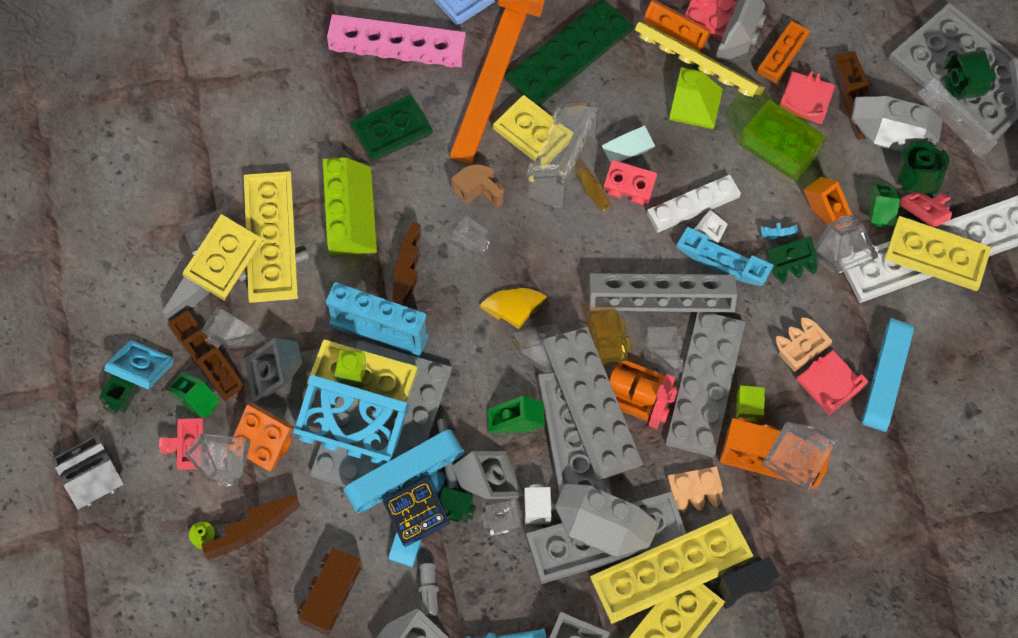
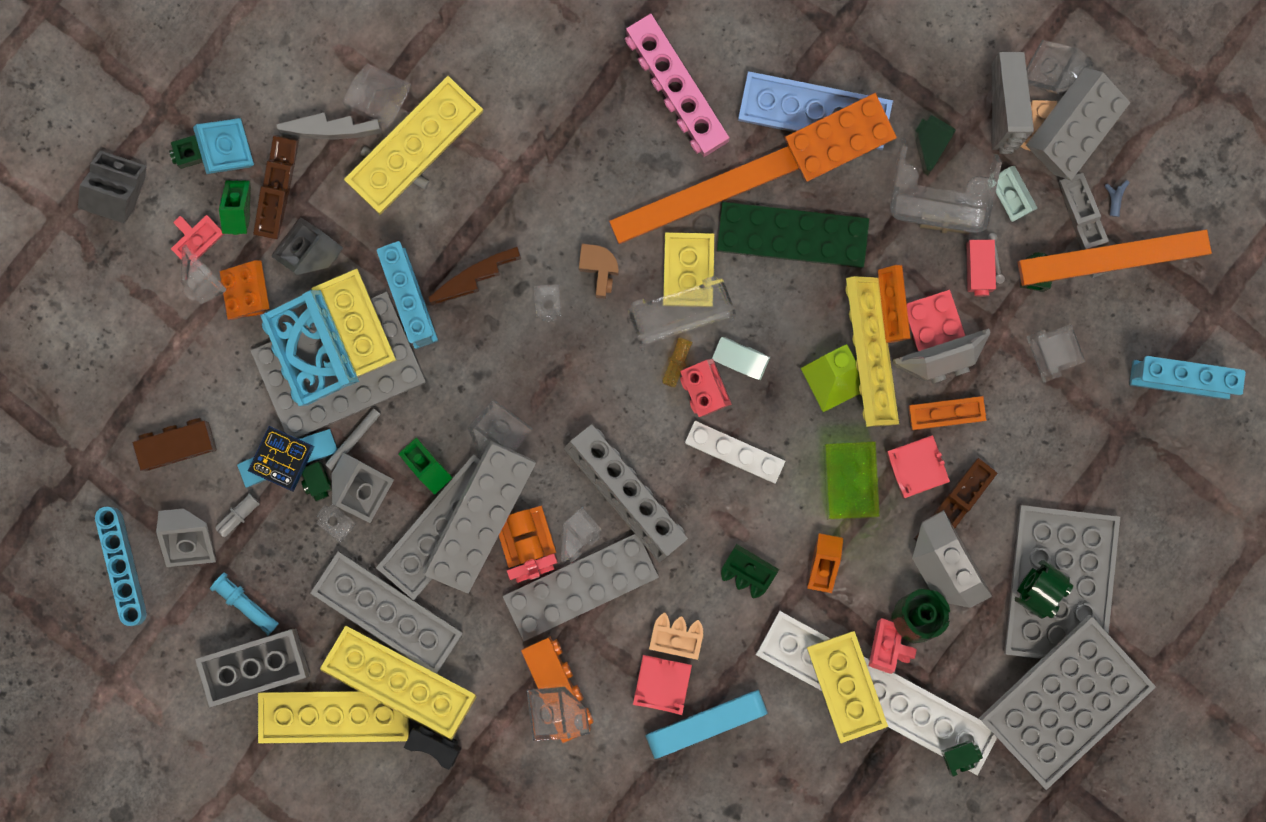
camera: 55 degrees right, 20 degrees up
light yellow plate [182,214,263,301] -> none
lime tile [189,522,216,549] -> none
clear slope [201,307,269,349] -> none
reddish brown slope [201,494,300,561] -> none
lime slope [323,158,377,256] -> none
lime brick [335,350,367,388] -> none
medium azure beam [343,430,465,513] -> none
dark green plate [350,94,433,163] -> none
yellow brick [480,288,547,329] -> none
white brick [524,484,551,525] -> none
light grey wedge [555,484,659,558] -> none
clear yellow brick [589,309,631,365] -> none
light nougat plate [667,467,723,514] -> none
medium azure slope [677,227,774,286] -> none
white slope [694,210,728,243] -> none
lime brick [736,386,765,424] -> none
medium azure piece [761,223,798,240] -> none
clear slope [815,215,878,275] -> none
green slope [869,183,900,228] -> none
clear slope [917,78,998,159] -> none

